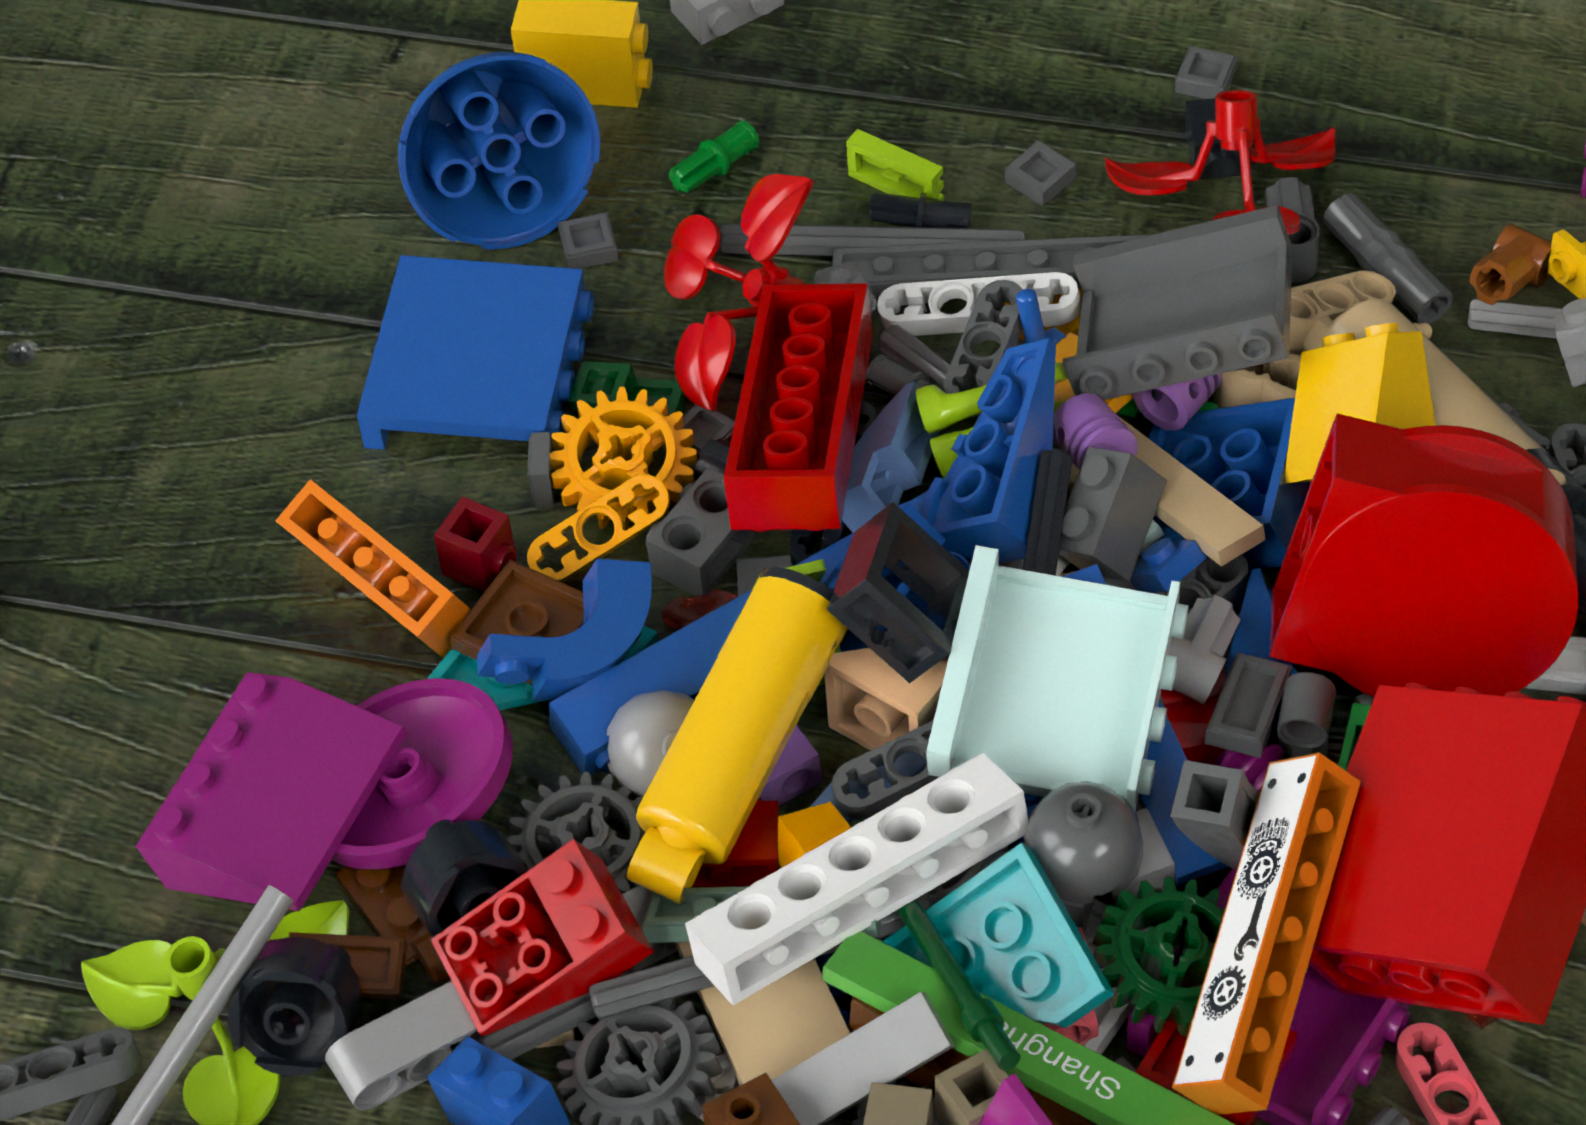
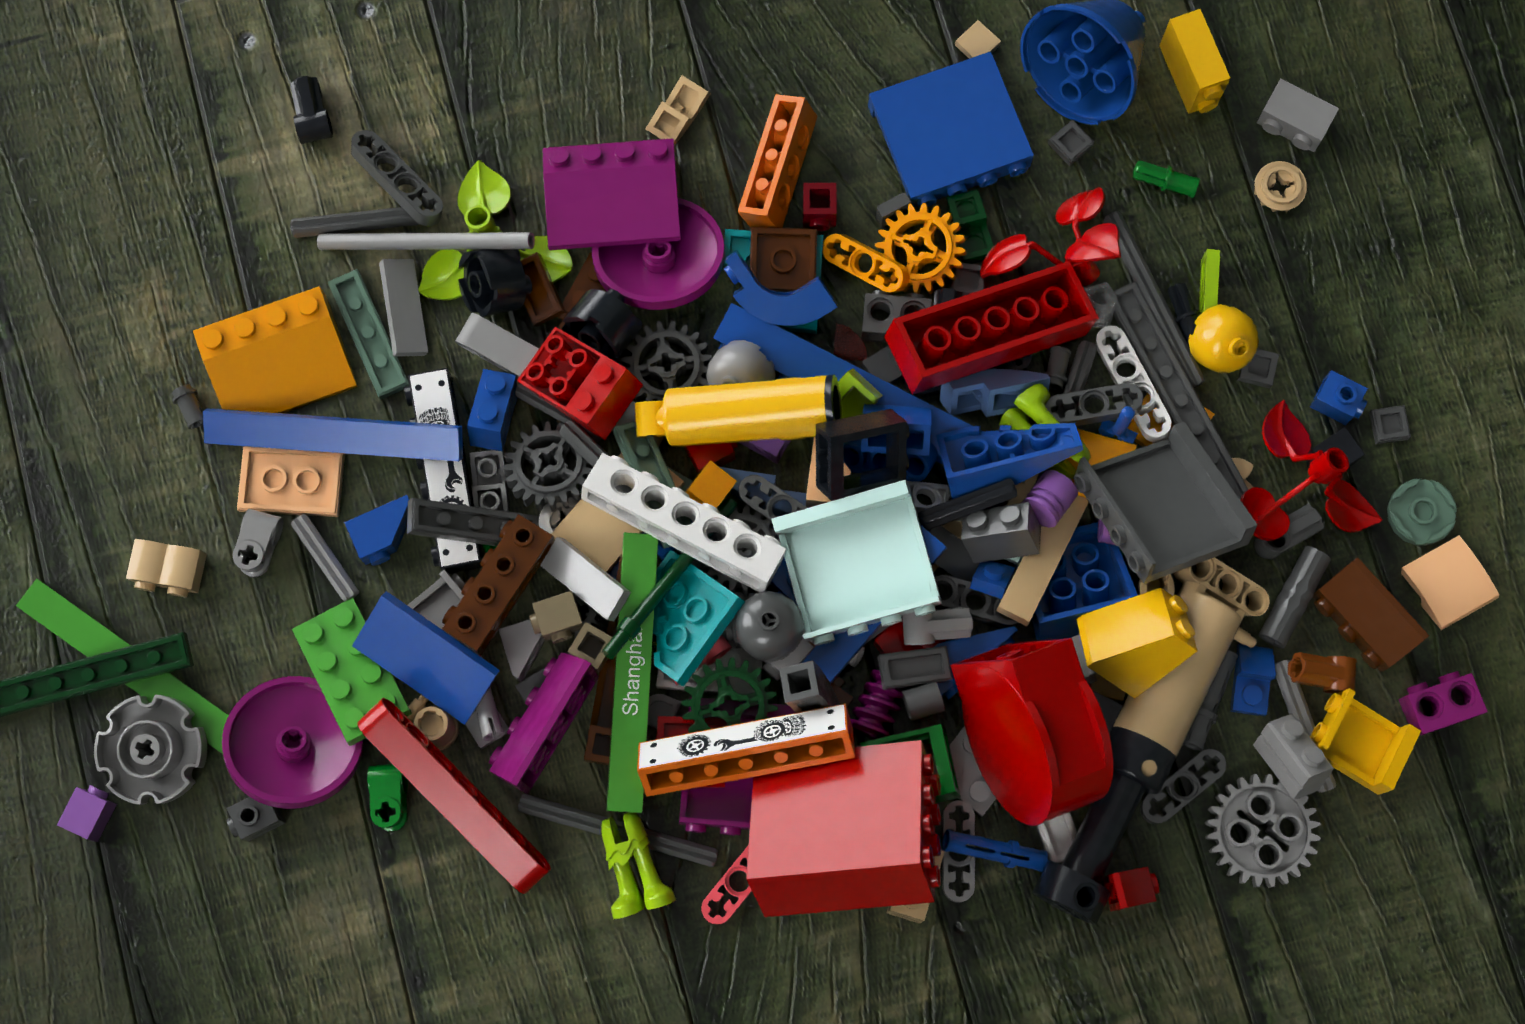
camera: 60 degrees right, 25 degrees up
none -> tan slope [646,75,711,145]
none -> tan tile [955,20,1001,59]
none -> yellow cylinder [1188,304,1259,373]
none -> blue slope [1230,644,1276,717]
none -> tan gear [1254,161,1307,213]
none -> blue brick [1309,370,1368,425]
none -> reddish brown slope [1313,557,1429,672]
none -> sand green tile [1387,479,1457,546]
none -> light nougat slope [1401,535,1499,630]

